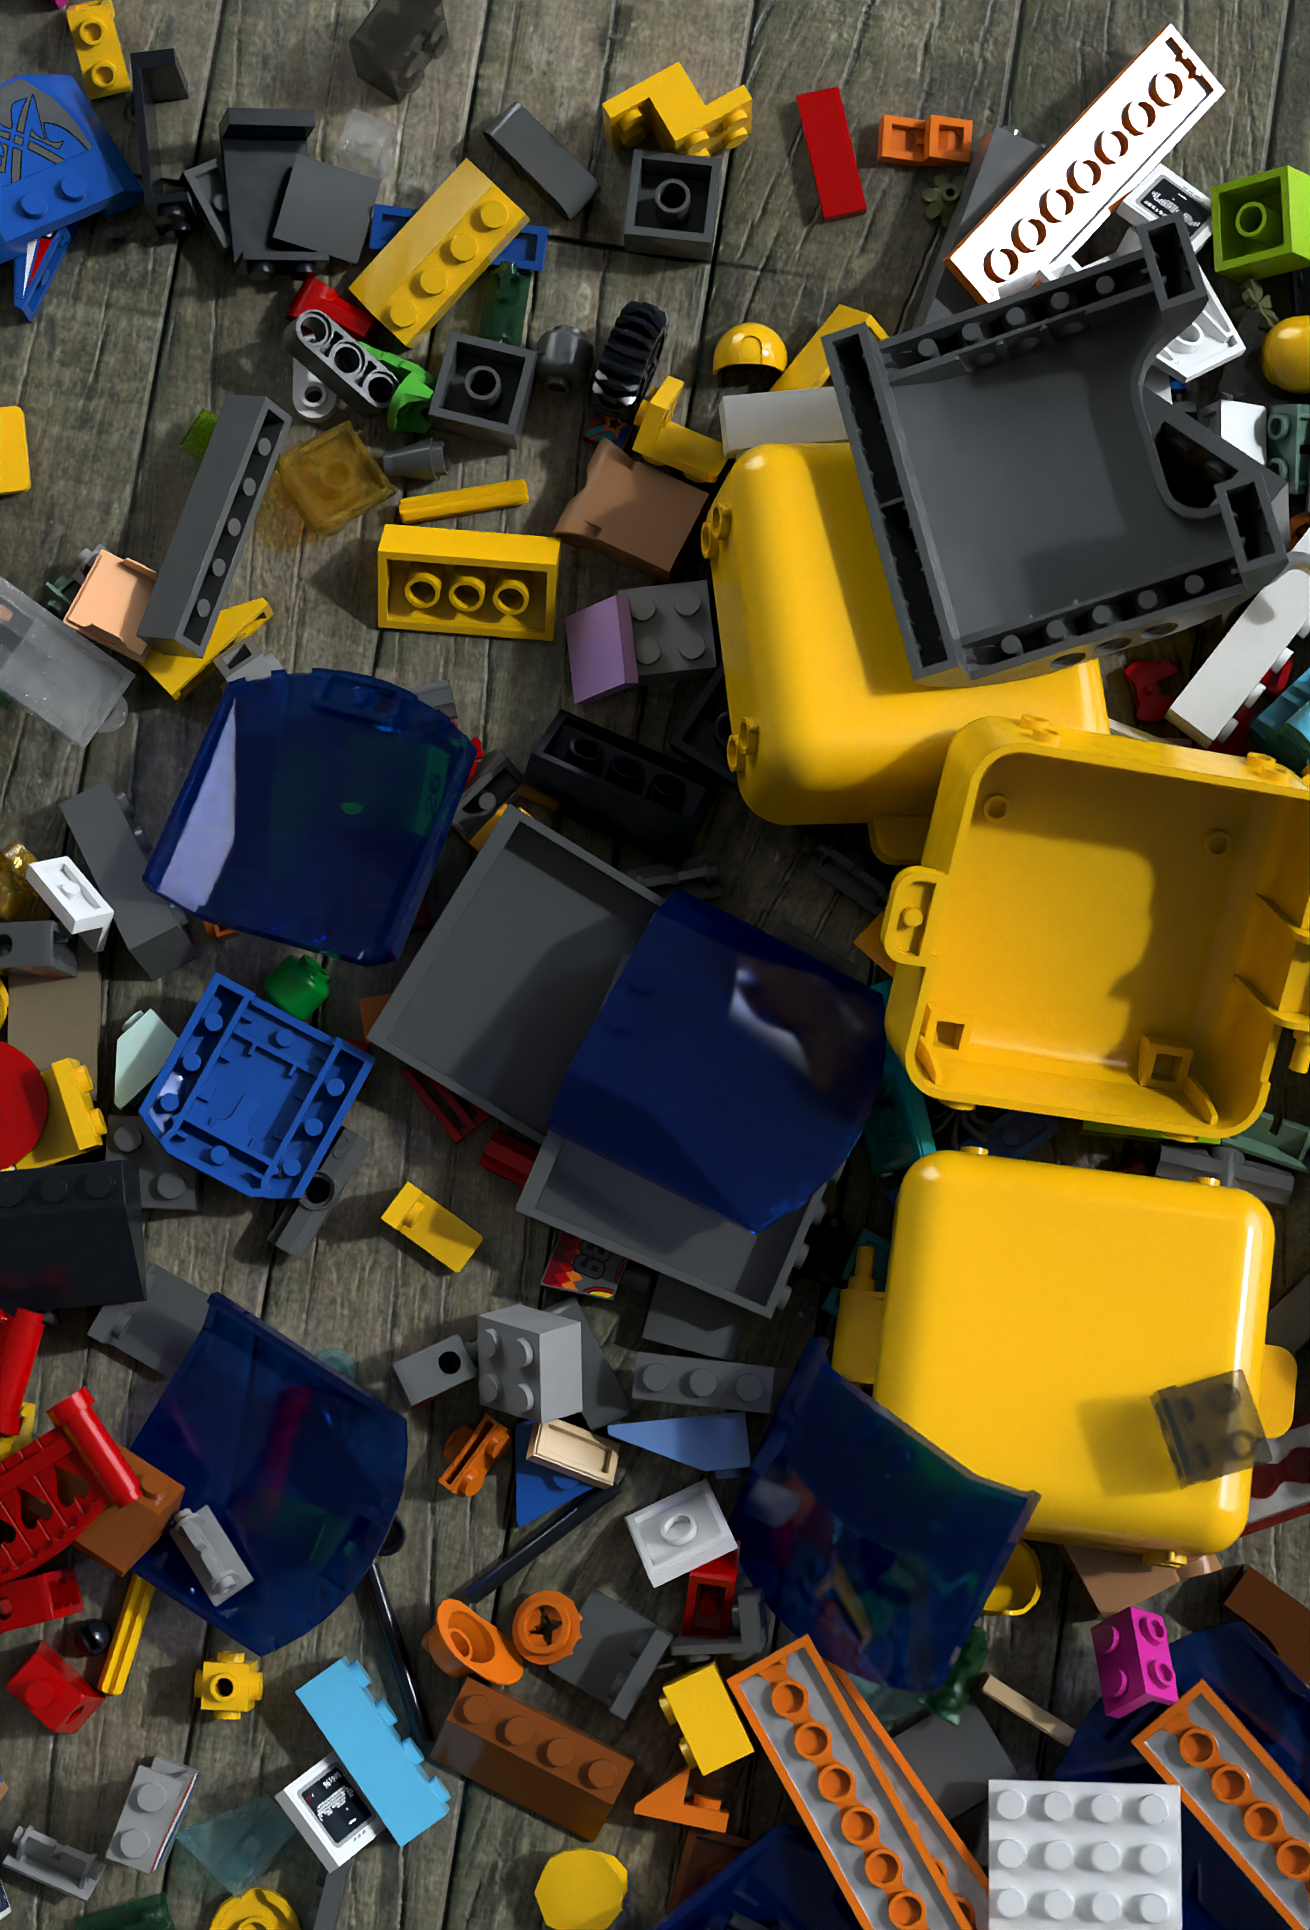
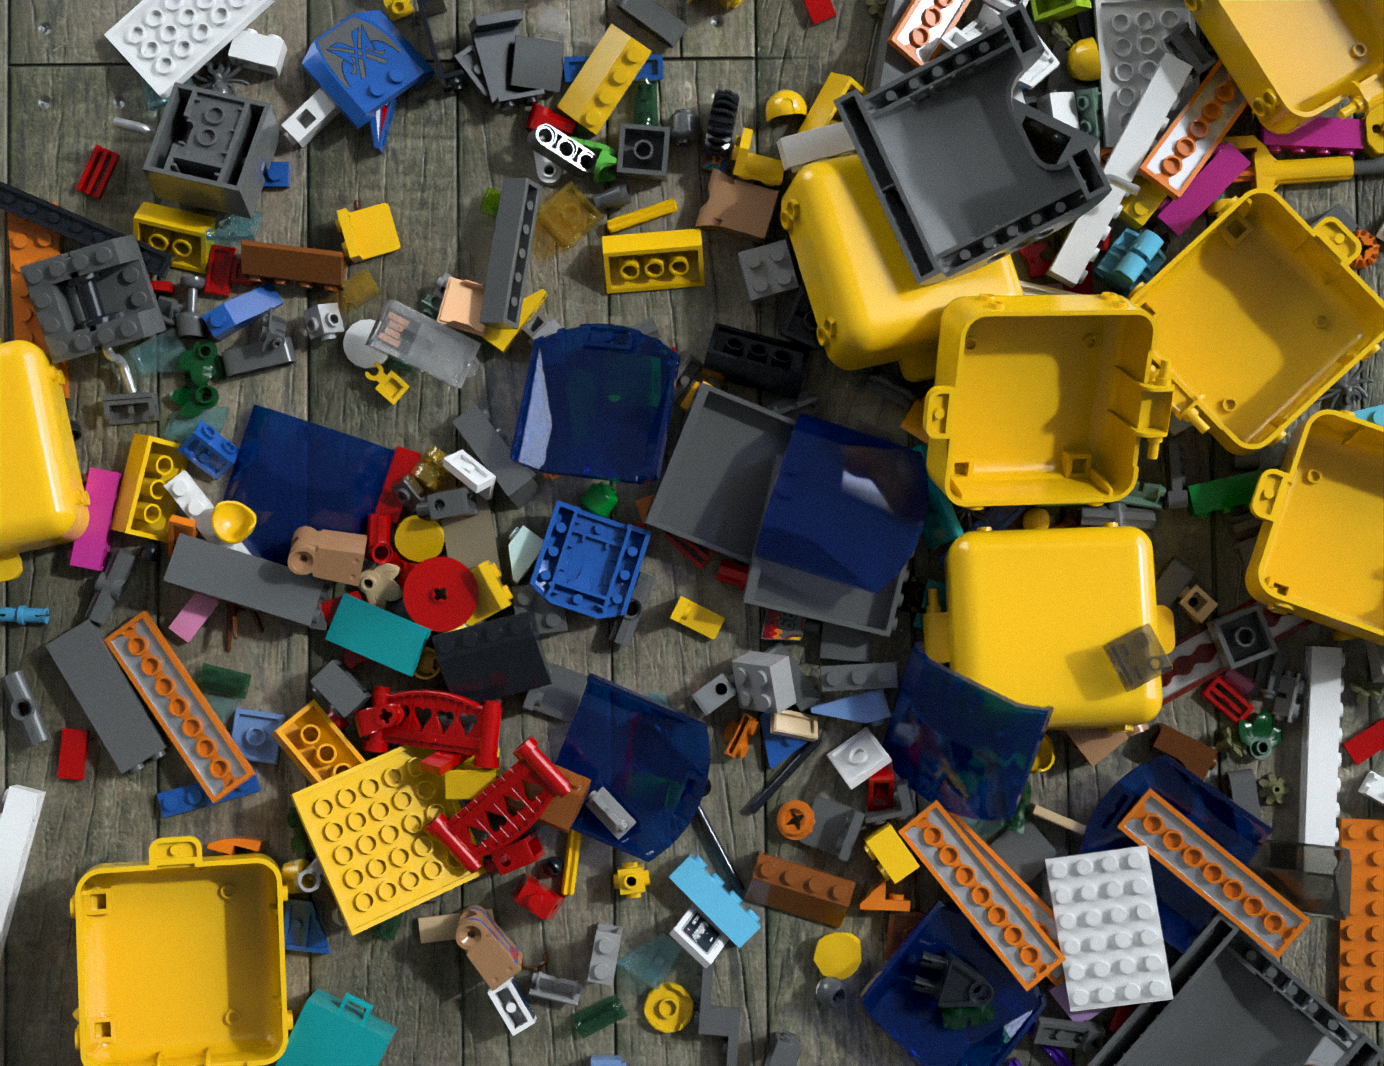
camera: 20 degrees left, 5 degrees up
orange piece [421,1598,523,1686] -> none
lavender tile [565,595,639,704] -> none
dark grey brick [623,149,722,261] -> none
dark pink bracket [1090,1606,1179,1719] -> none
none -> reddish brown piece [522,952,549,973]
none -> yellow piece [1022,508,1050,529]

